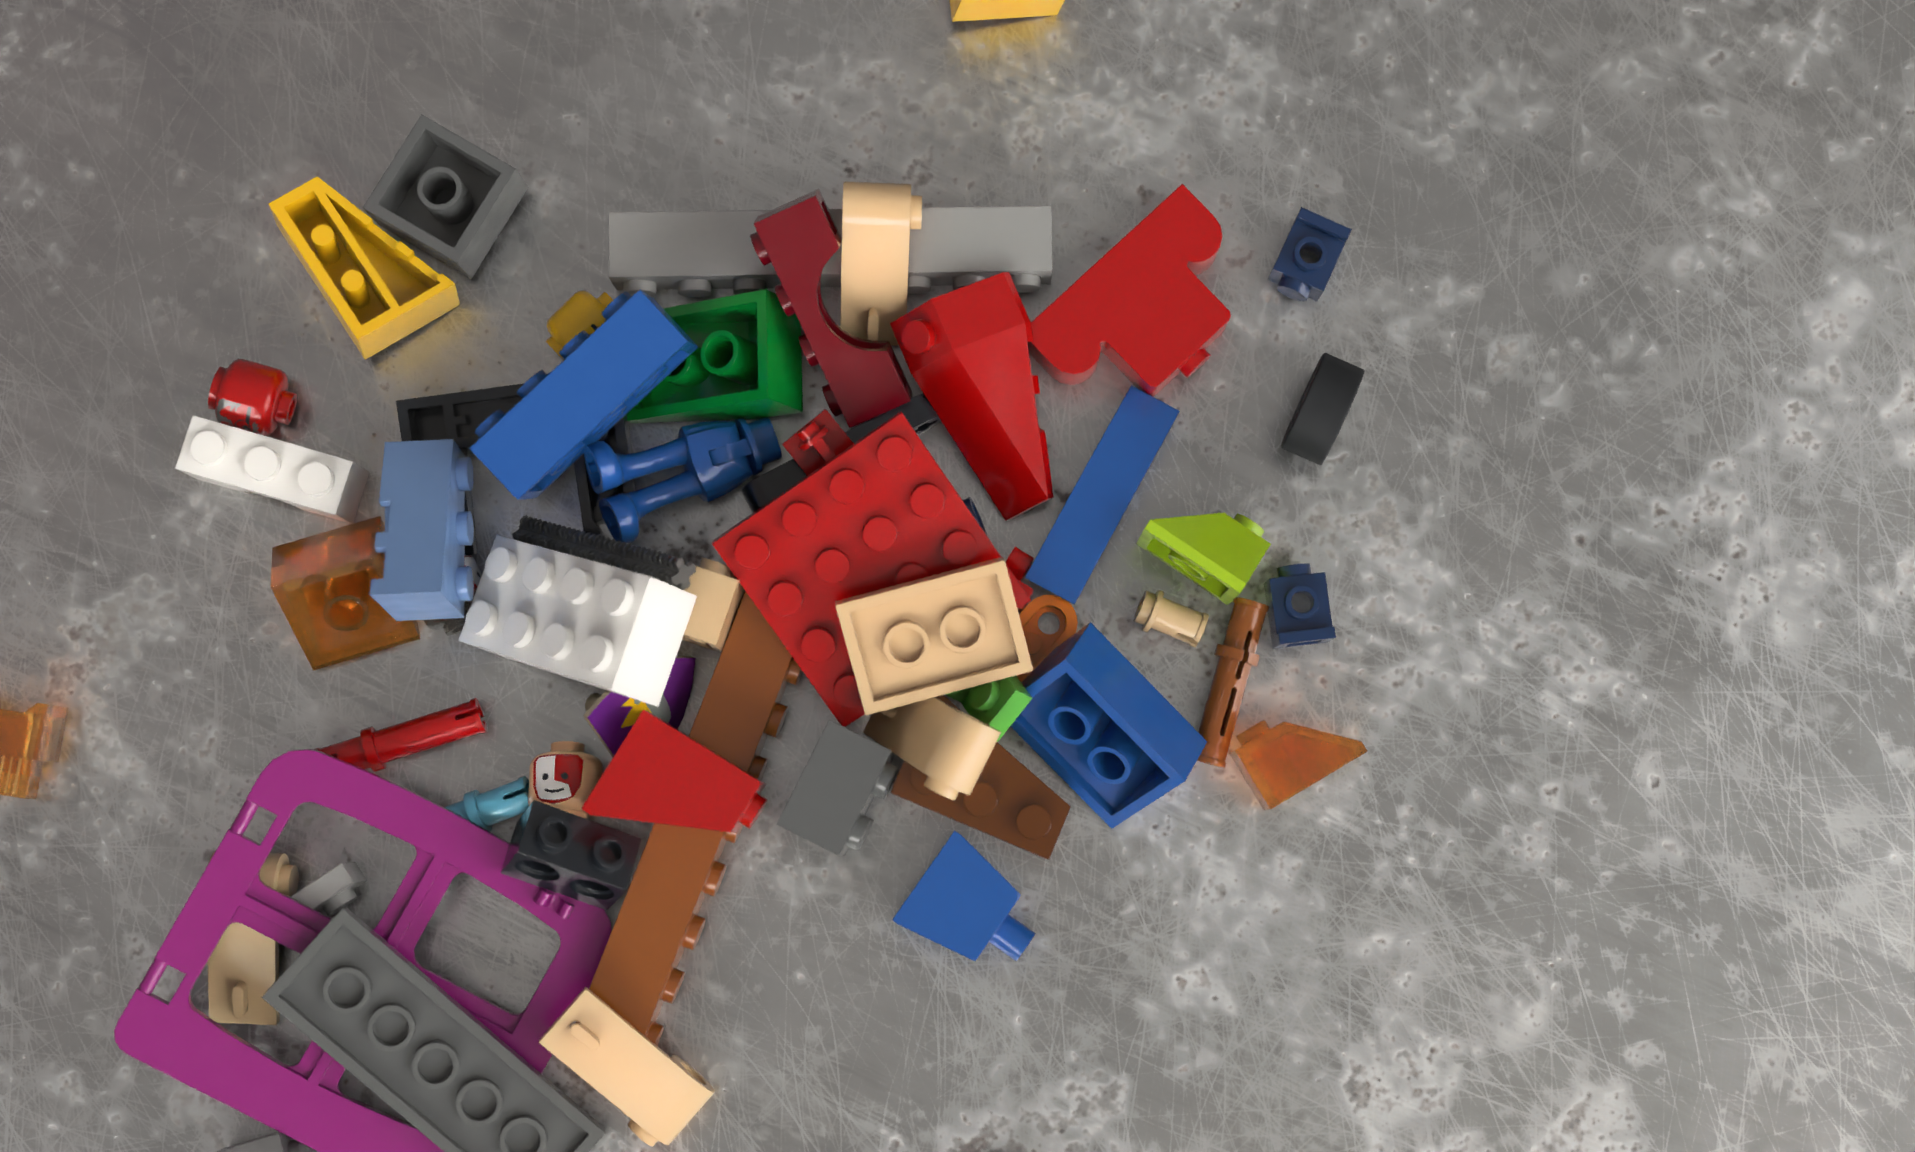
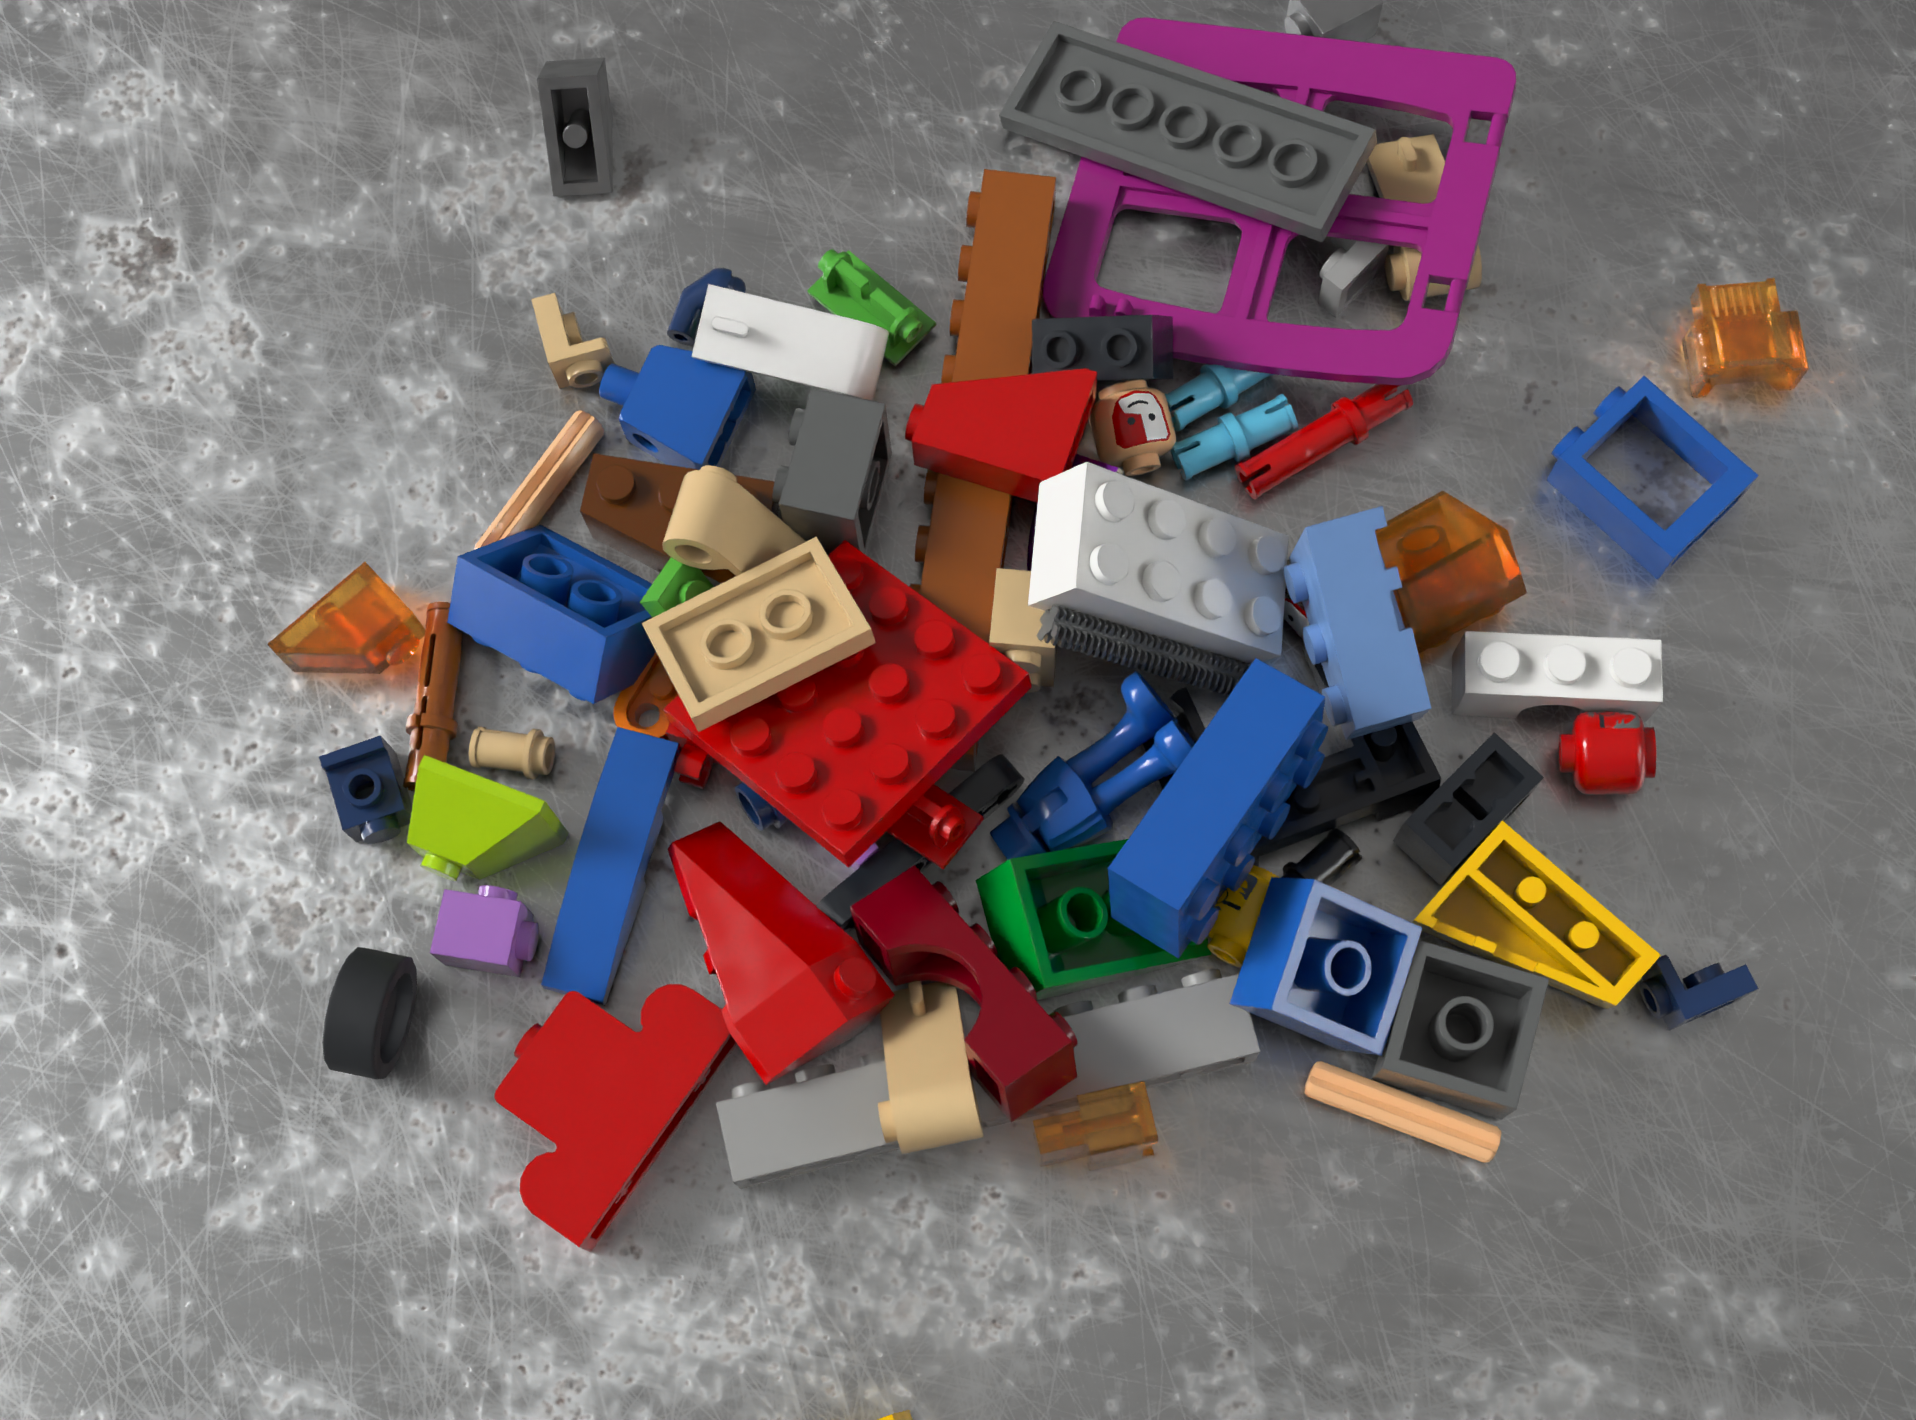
camera: 170 degrees right, 10 degrees down
tan door [539,987,715,1147] -> none
dark blue brick [1268,207,1352,302] -> none
none -> medium lavender brick [430,885,539,977]
none -> light nougat axle [475,410,604,549]
none -> tan bracket [531,293,615,389]
none -> dark blue arm [666,268,746,345]
none -> white door [691,284,889,401]
none -> bright green hinge [807,249,936,366]
none -> clear orange piece [1033,1080,1158,1171]
none -> medium azure pin [1170,394,1298,480]
none -> blue brick [1229,877,1423,1056]
none -> black pin [1281,828,1362,886]
none -> light nougat axle [1305,1061,1501,1163]
none -> black brick [1393,732,1544,886]
none -> blue window [1547,376,1759,580]
none -> dark blue bracket [1640,955,1759,1031]

